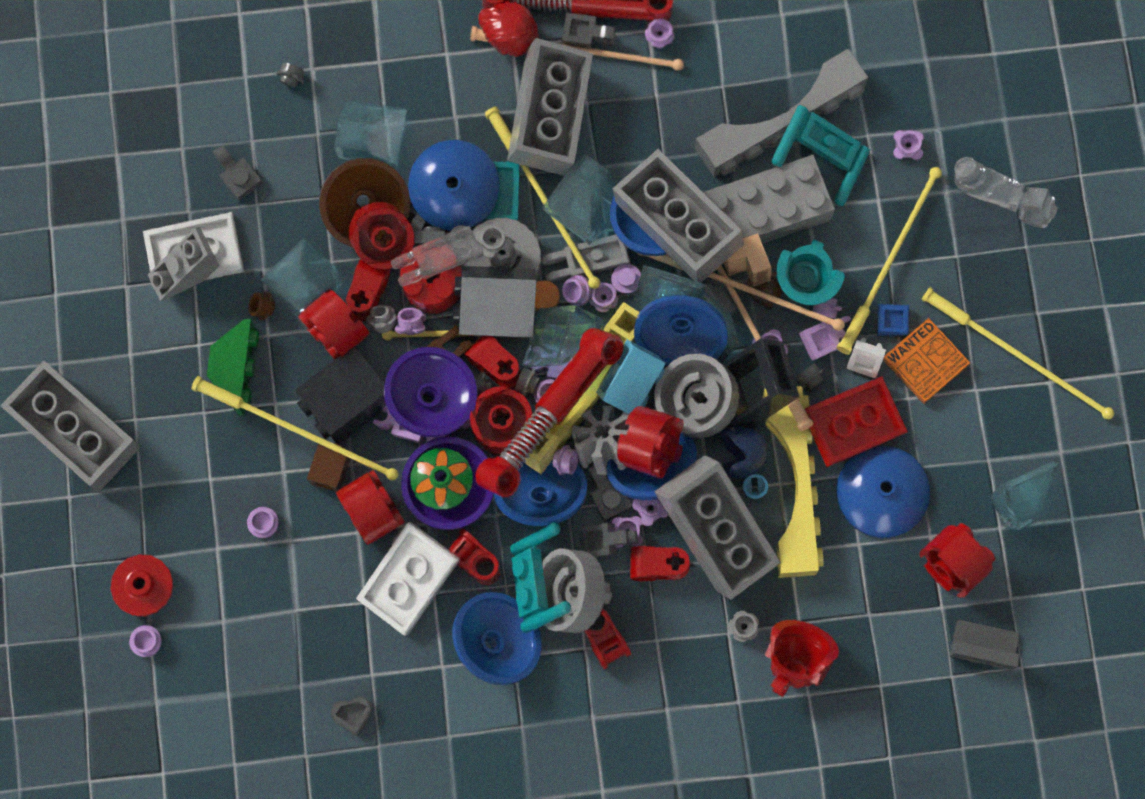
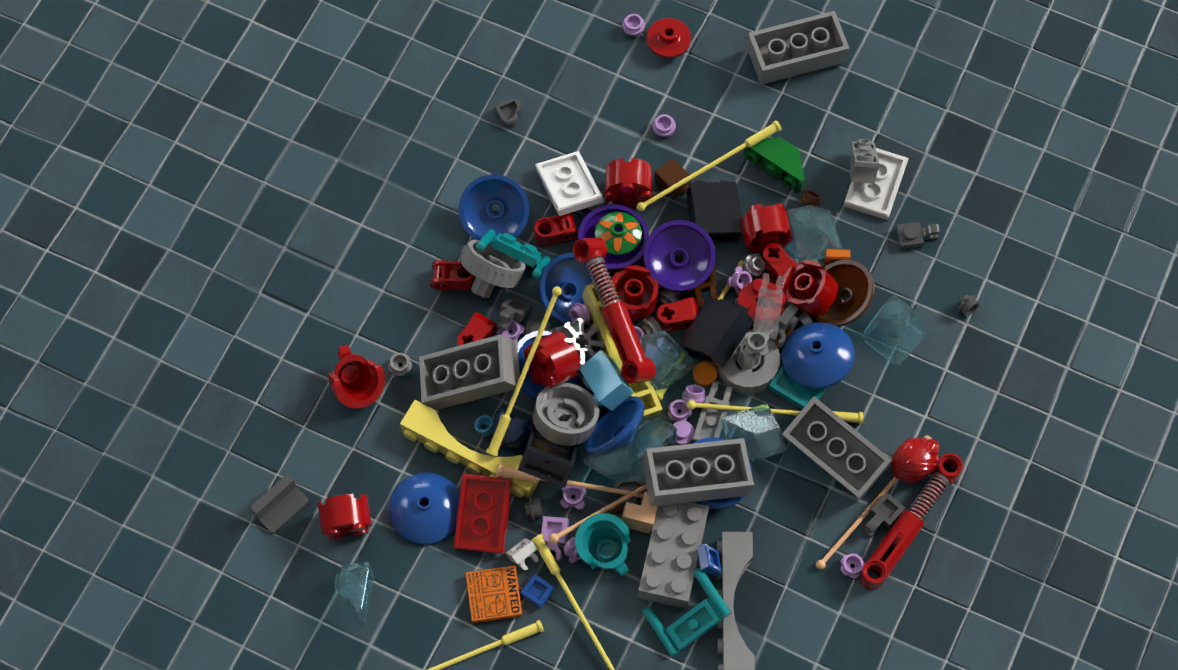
camera: 120 degrees right, 10 degrees down
none -> light yellow piece [486,286,562,456]
none -> blue tile [697,543,722,576]
none -> orange tile [824,249,850,267]

